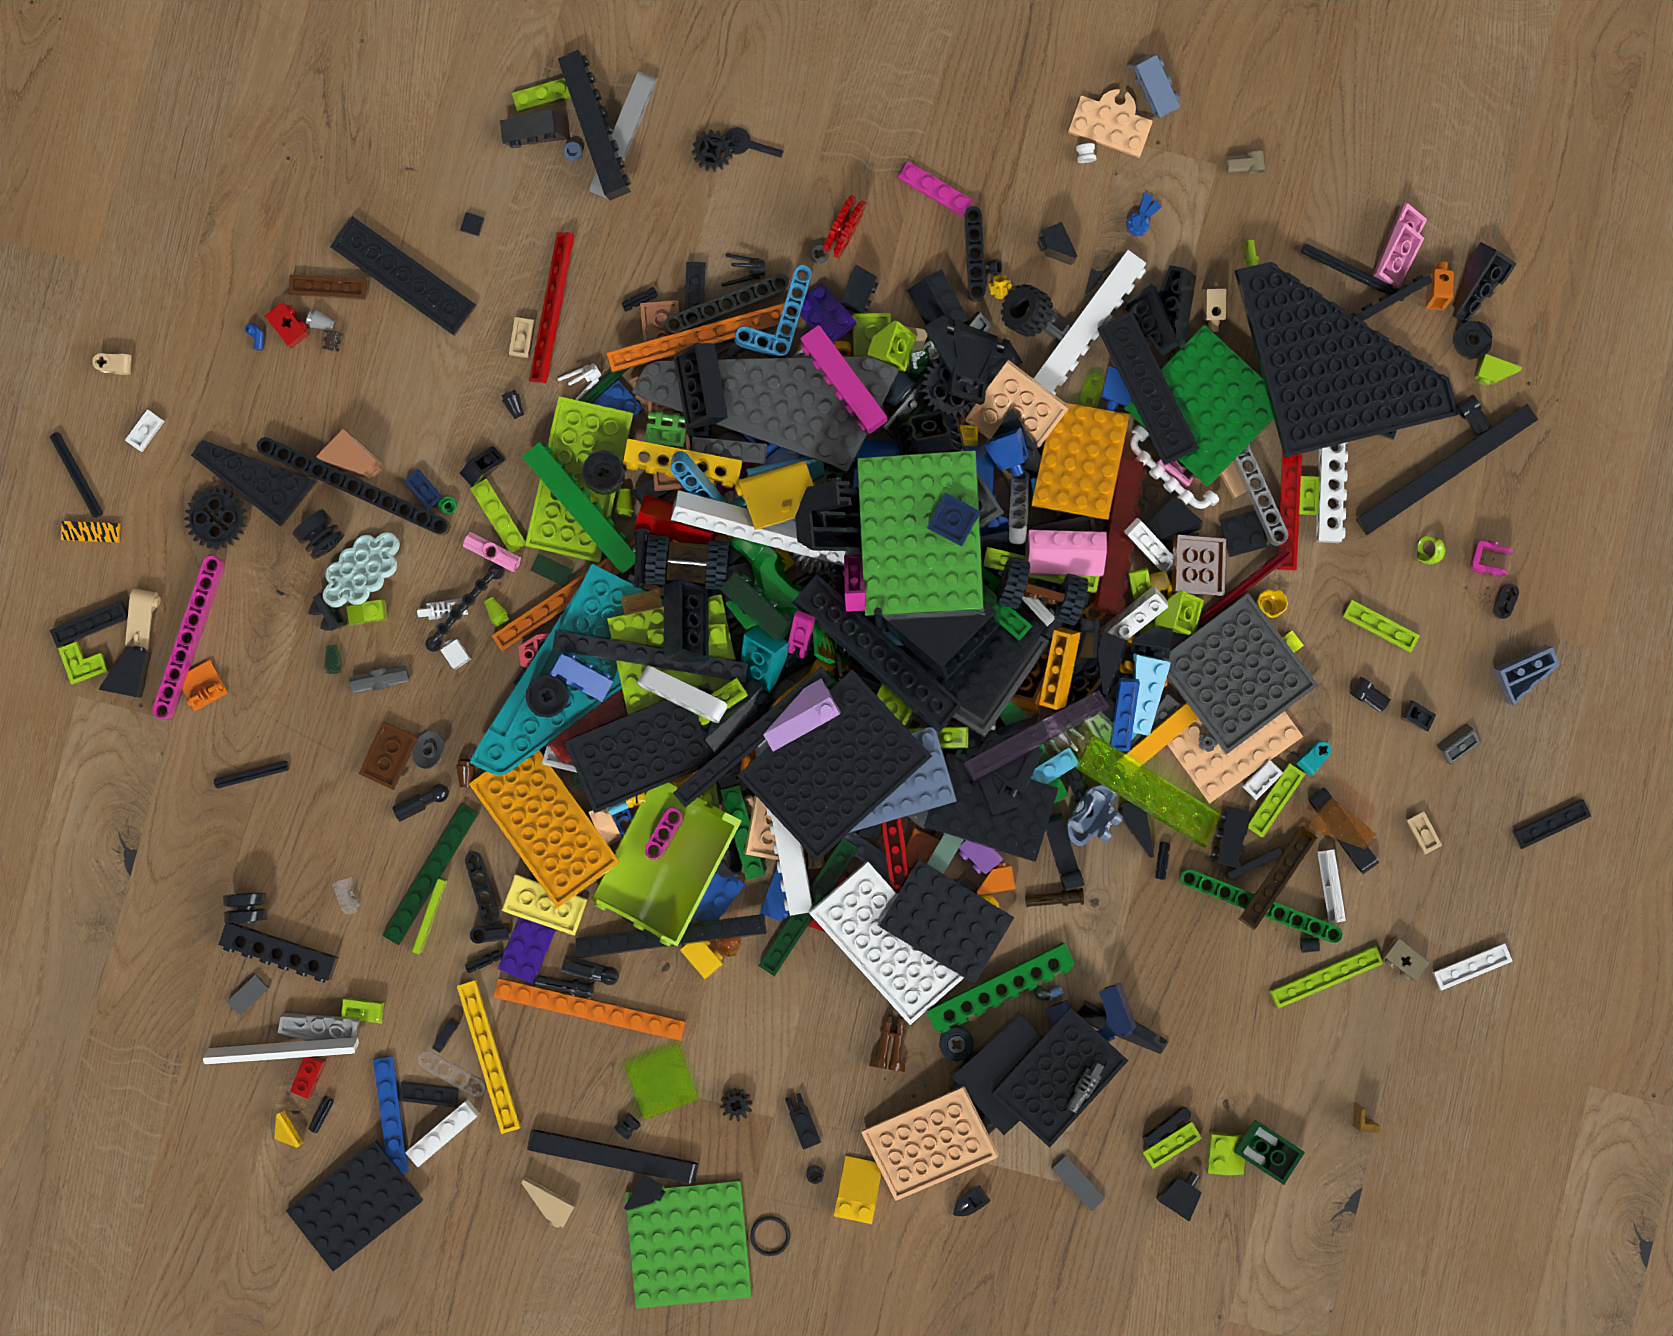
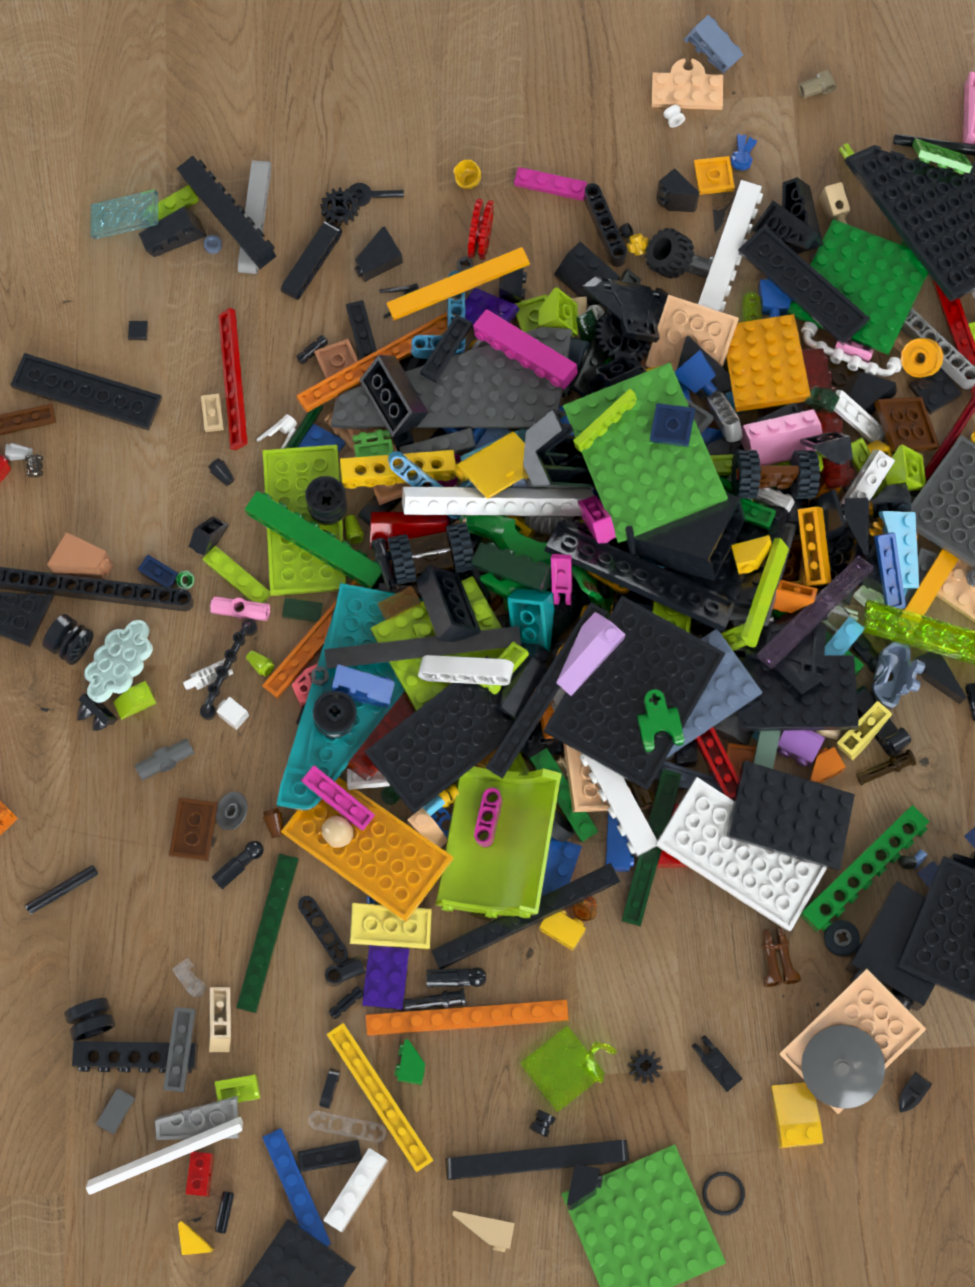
camera: 20 degrees left, 15 degrees down
clear green cone [324,645,343,674] -> none
lime tile [412,878,448,954] -> none
pearl dark grey beam [664,274,789,335] -> none
black bush [806,1165,824,1184] -> none
none -> clear light blue plate [91,189,158,240]
none -> dark grey plate [163,1007,196,1092]
none -> tan slope [209,987,231,1052]
none -> black beam [281,221,342,300]
none -> dark pink plate [301,765,375,831]
none -> dark grey bush [311,666,329,686]
none -> tan hair [321,815,353,847]
none -> black slope [354,226,403,282]
none -> light orange tile [386,247,530,320]
none -> green slope [395,1039,426,1086]
none -> black plate [420,314,472,383]
none -> yellow hair [453,160,481,189]
none -> lime plate [573,389,637,452]
none -> clear neon green cap [583,1041,617,1083]
none -> green piece [637,689,684,752]
none -> light orange plate [693,156,735,195]
none -> yellow slope [731,535,772,574]
none -> lime tile [741,538,789,647]
none -> orange slope [773,580,817,613]
none -> black slope [800,431,853,465]
none -> dark grey dish [802,1024,885,1108]
none -> clear green window [805,386,840,414]
none -> light yellow slope [837,701,892,761]
none -> light orange wheel [901,338,944,378]
none -> bright green plate [913,138,972,174]

